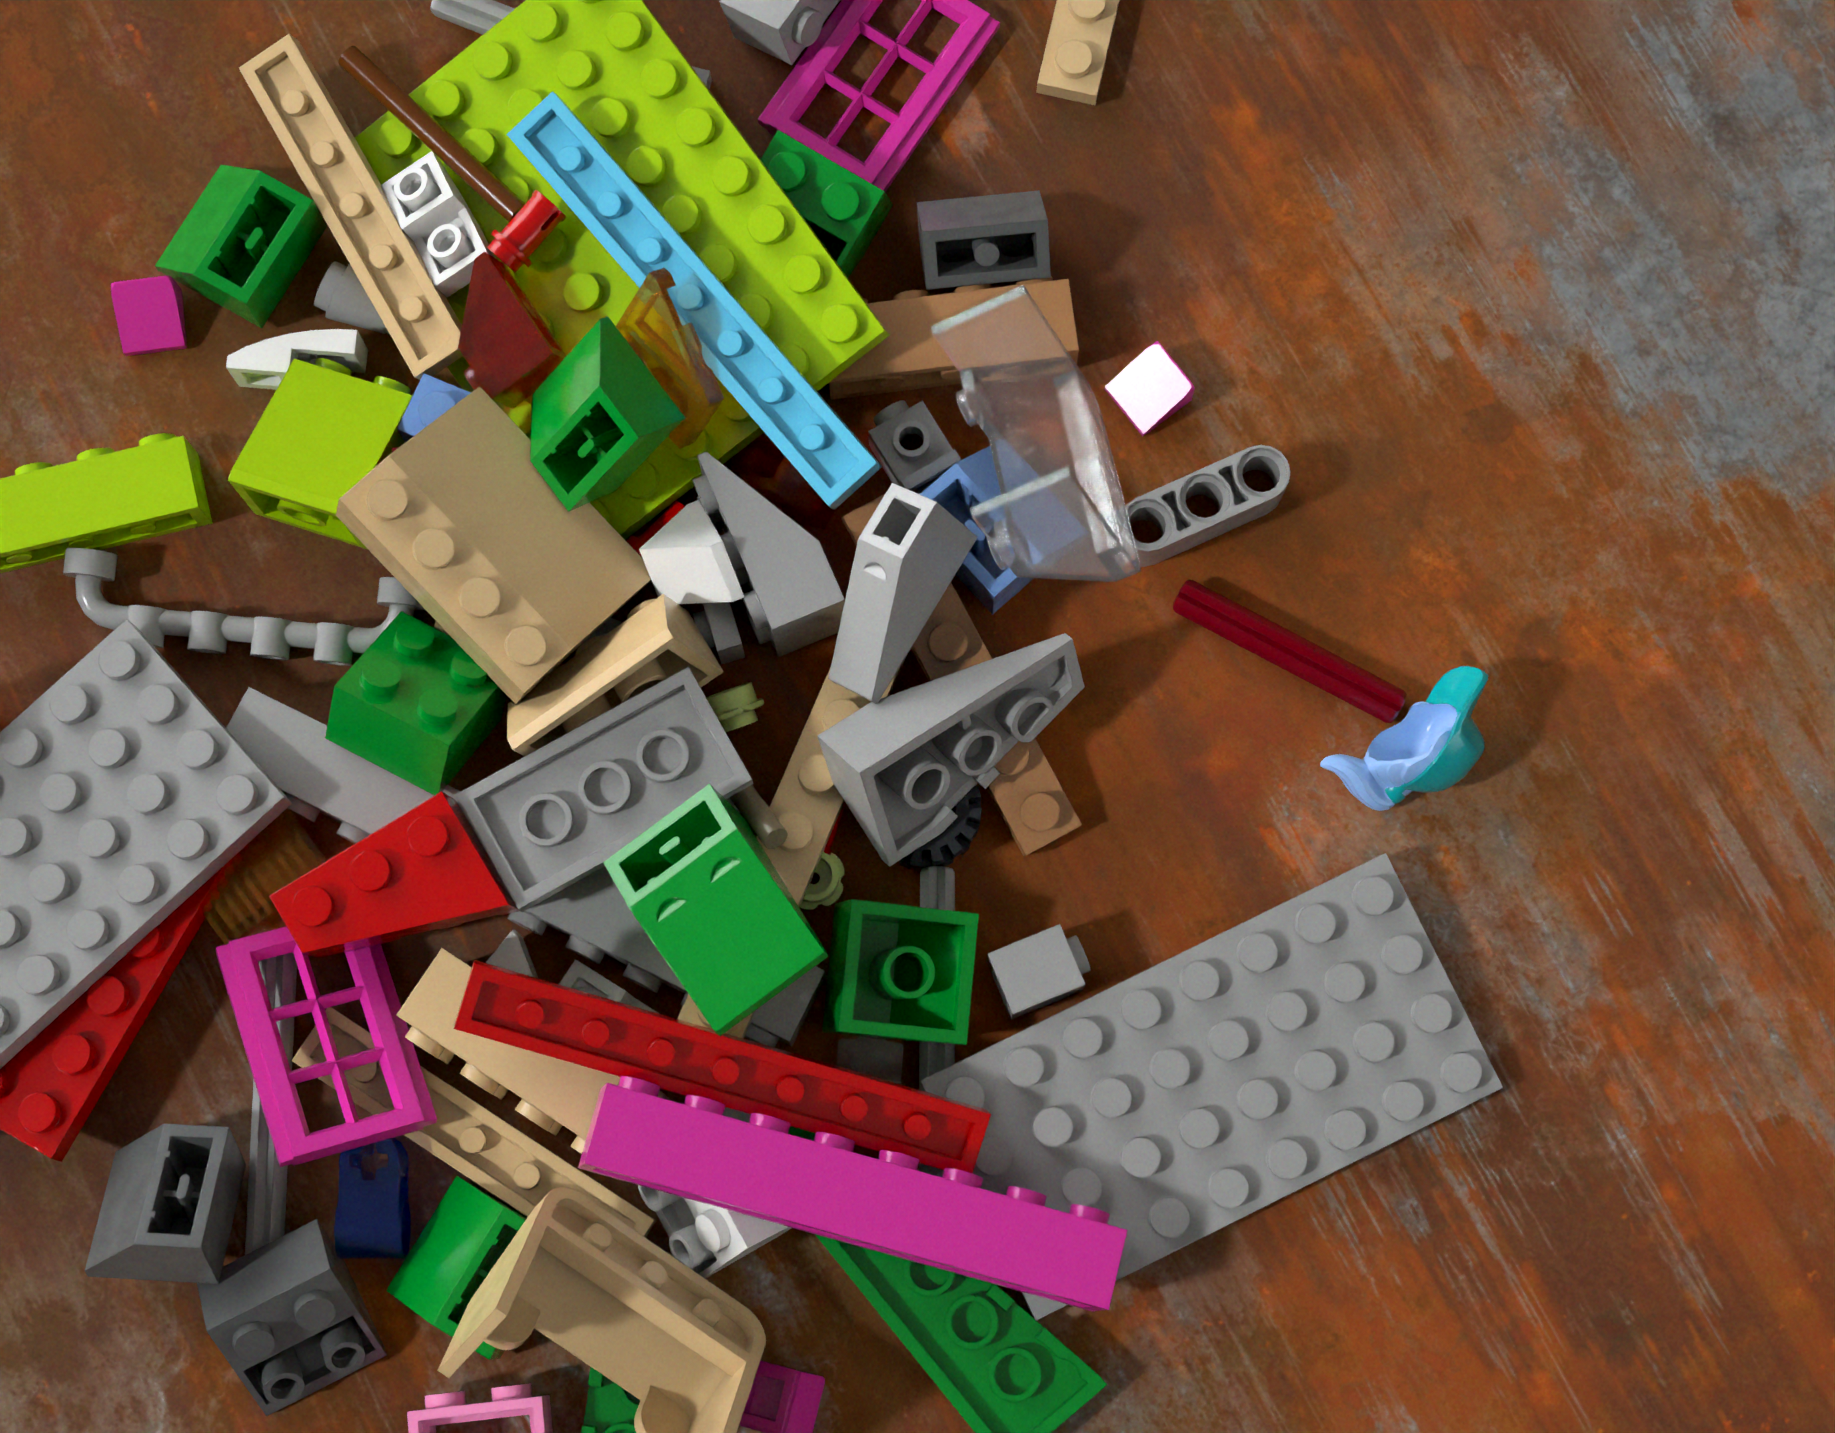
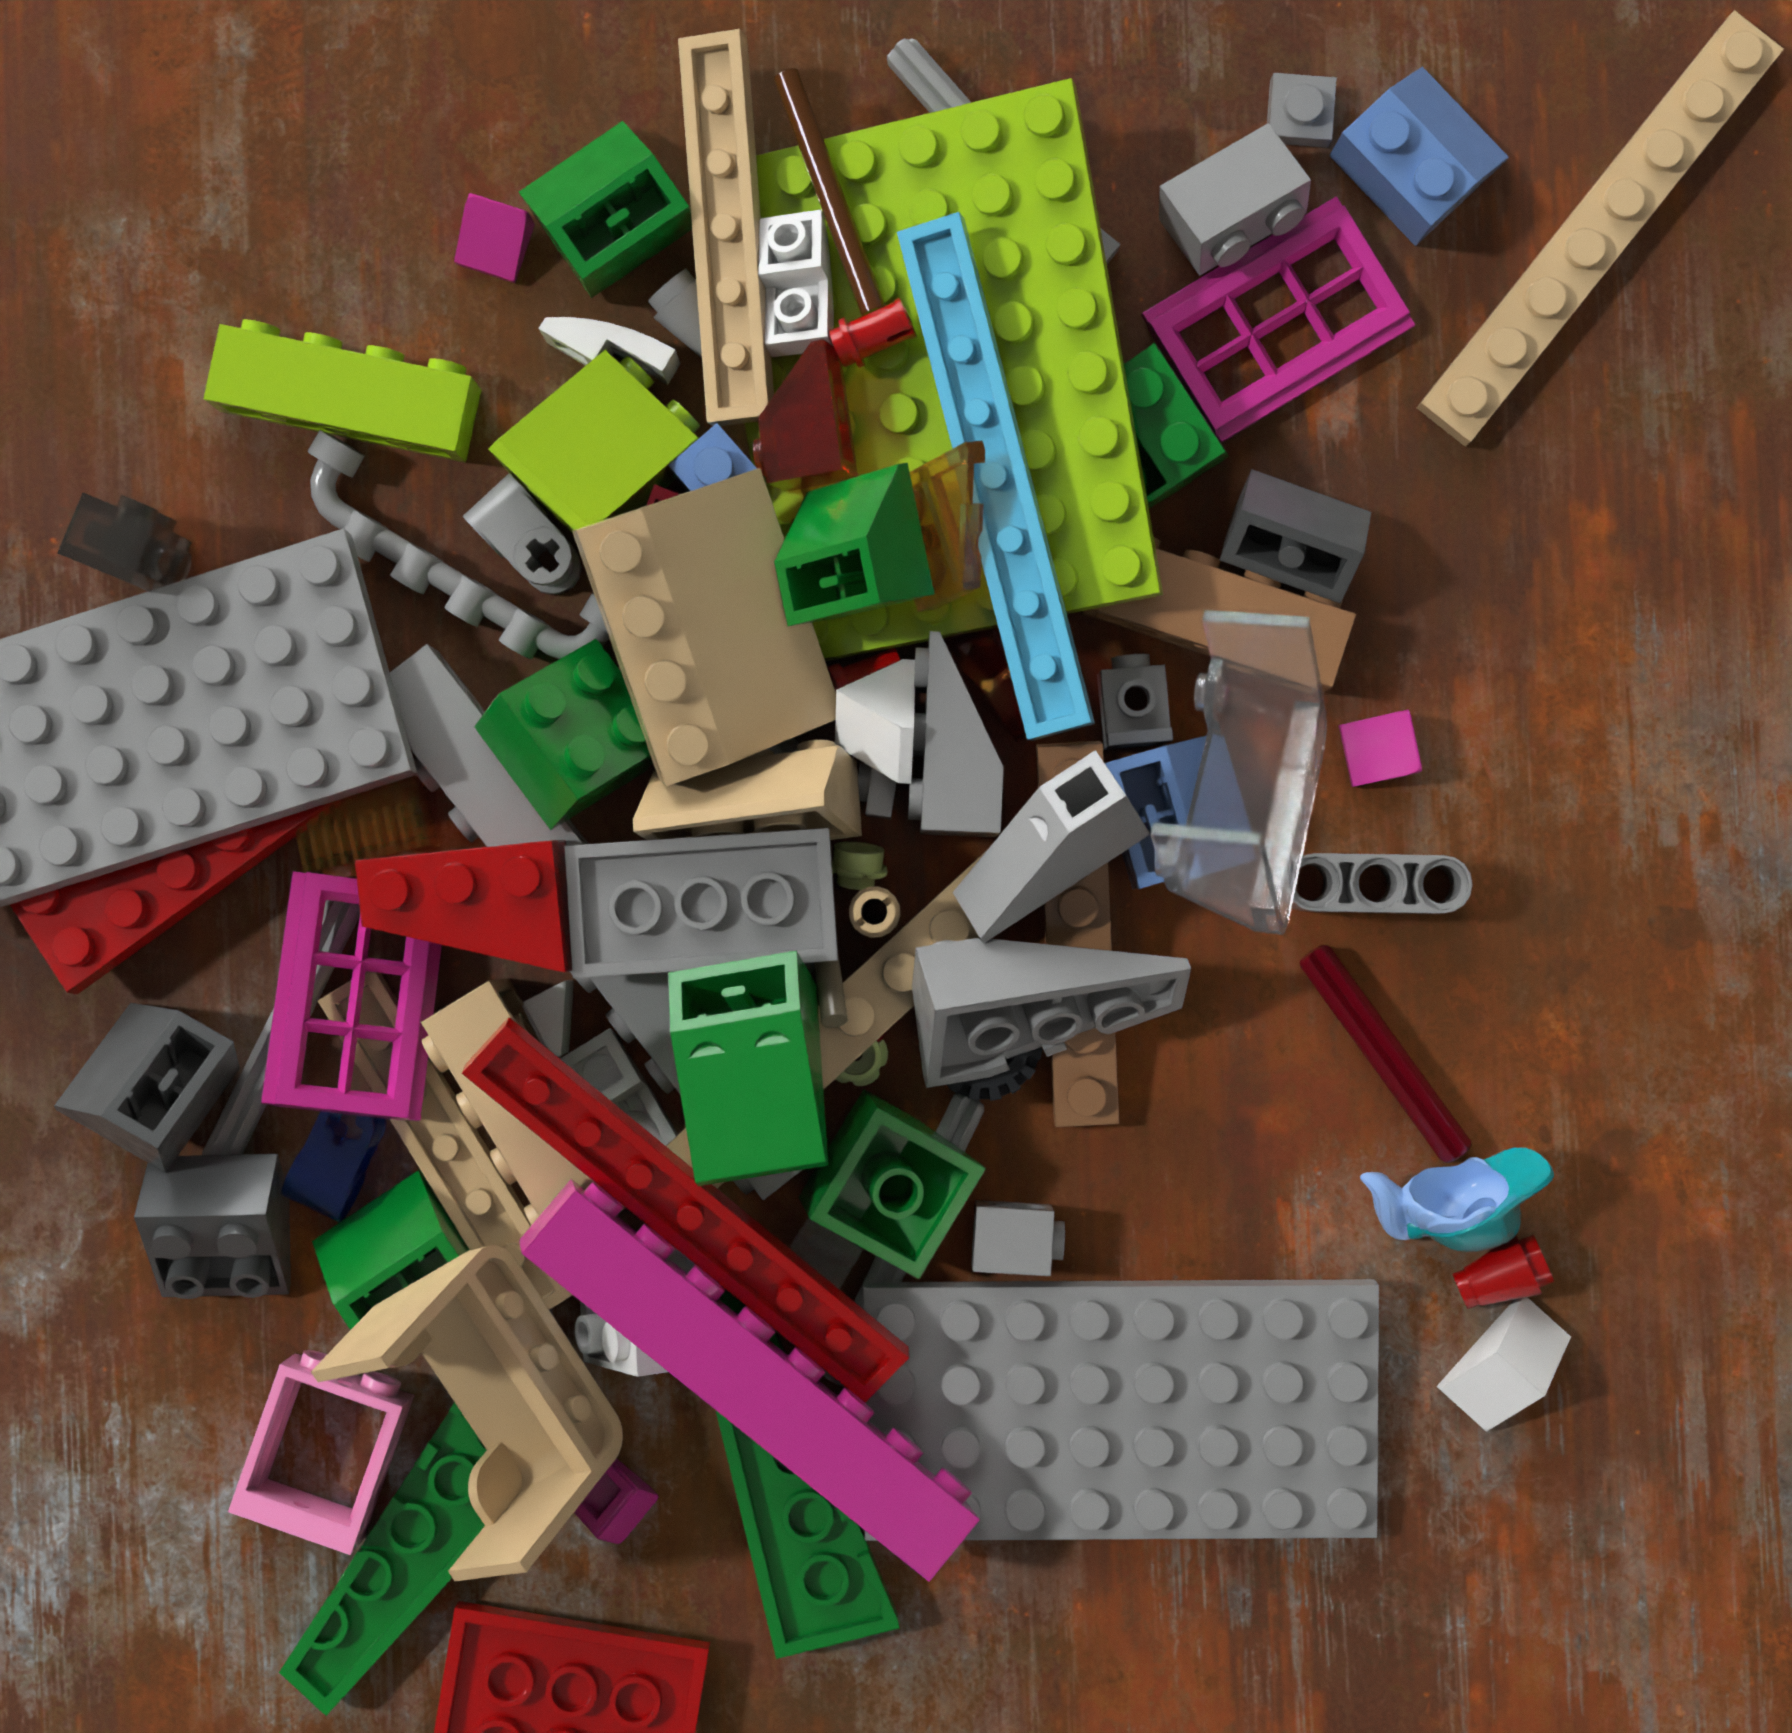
camera: 25 degrees right, 10 degrees up
none -> light grey piece [463,473,582,595]
none -> tan pin [849,886,900,938]
none -> white slope [1436,1297,1571,1432]
none -> red cone [1452,1234,1555,1309]

